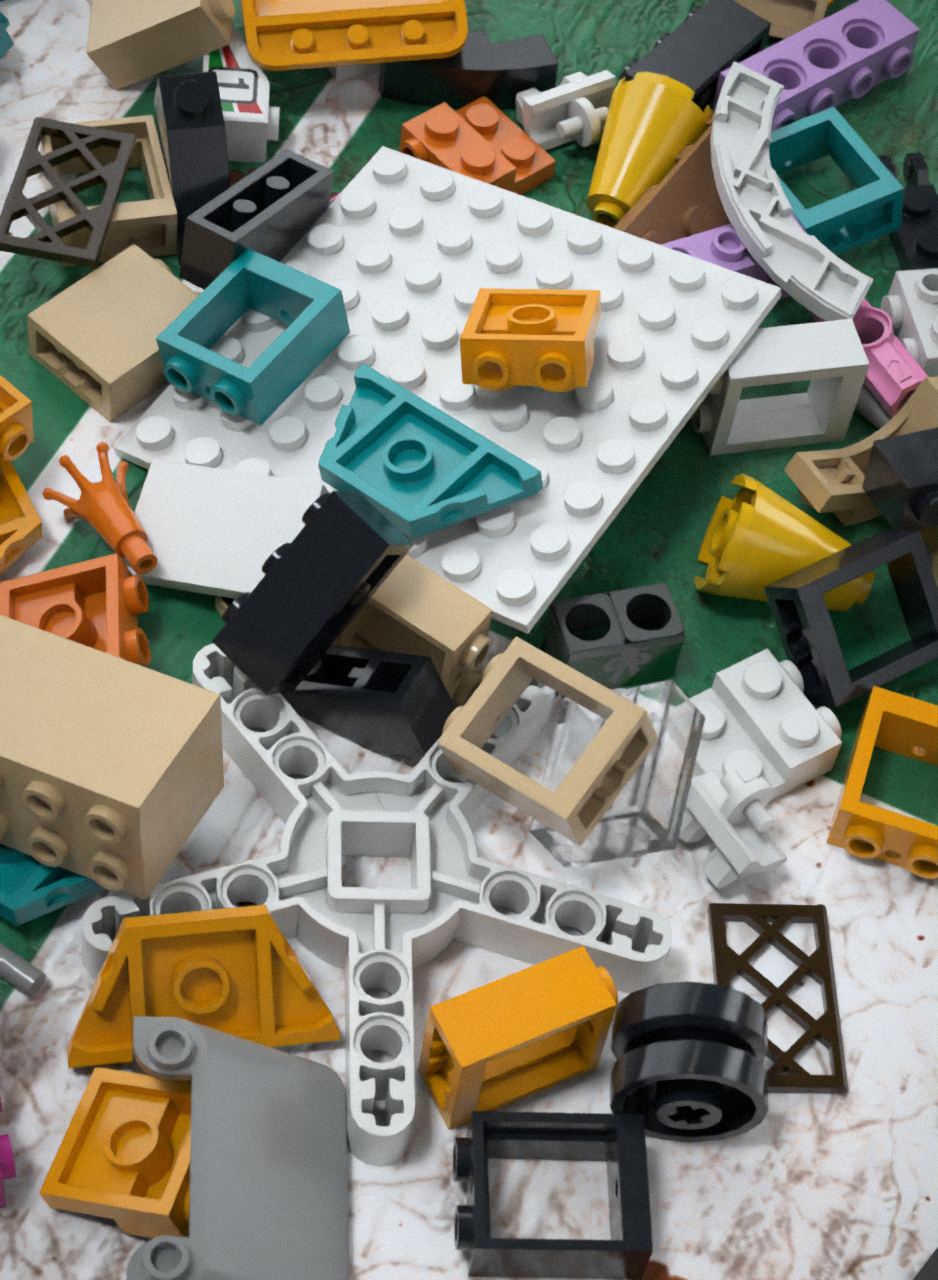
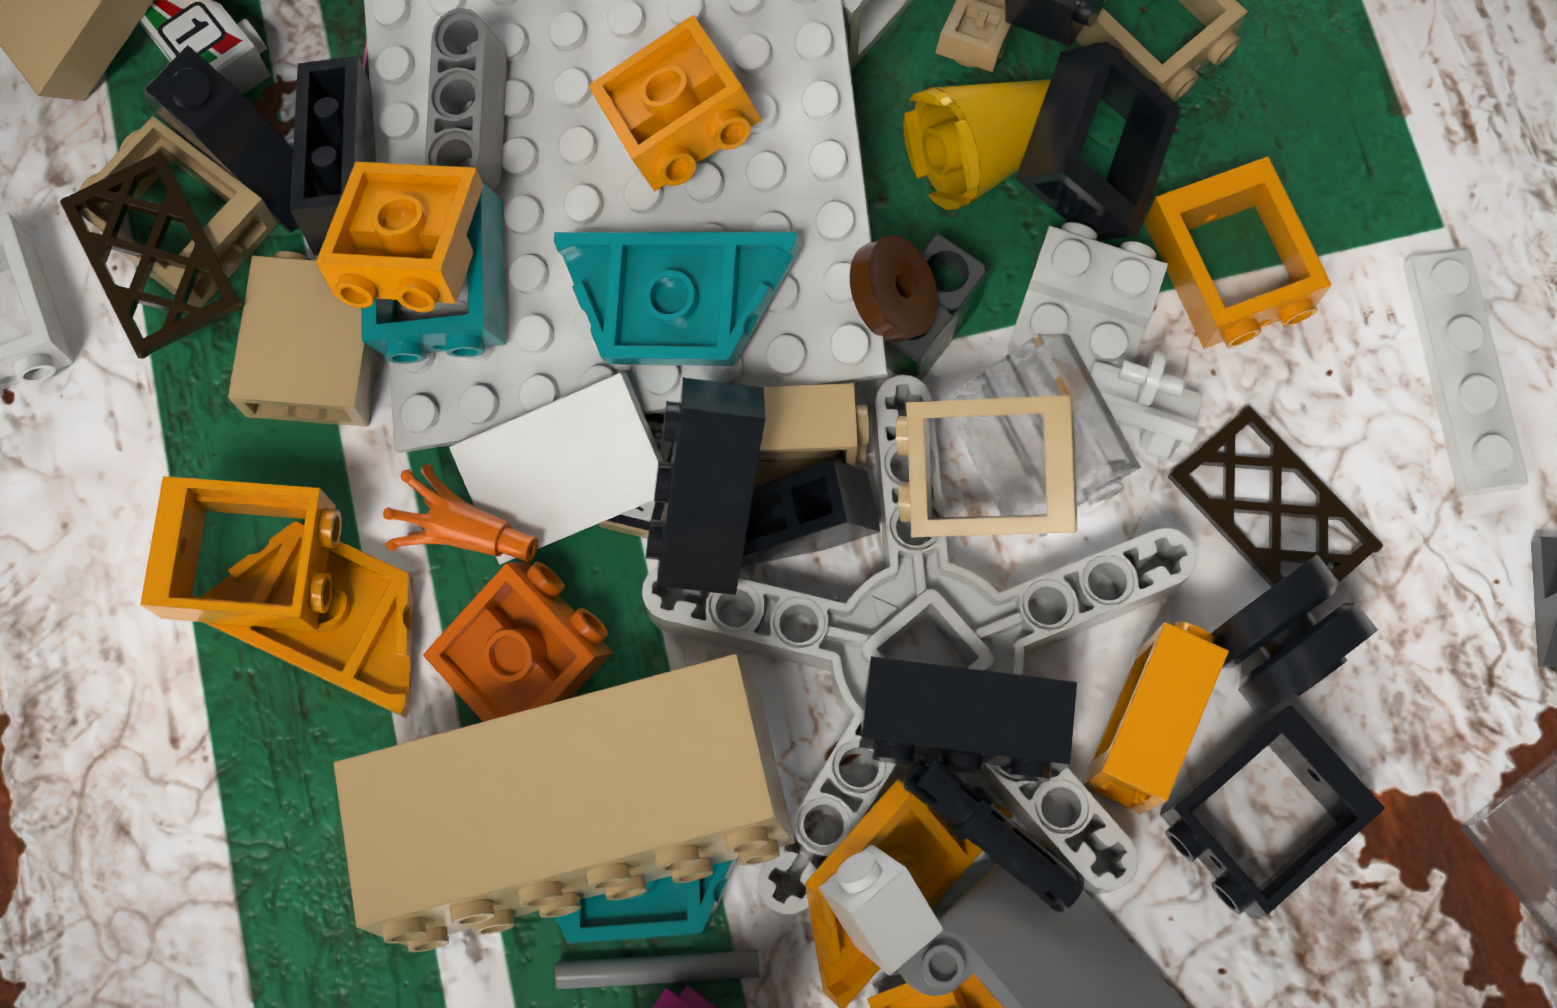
camera: 30 degrees left, 20 degrees up
none -> light orange plate [316,162,484,312]
none -> light grey beam [425,8,507,192]
none -> white brick [818,844,944,975]
none -> reddish brown piece [850,235,938,343]
none -> black brick [859,656,1077,782]
none -> black pin [904,754,1084,912]

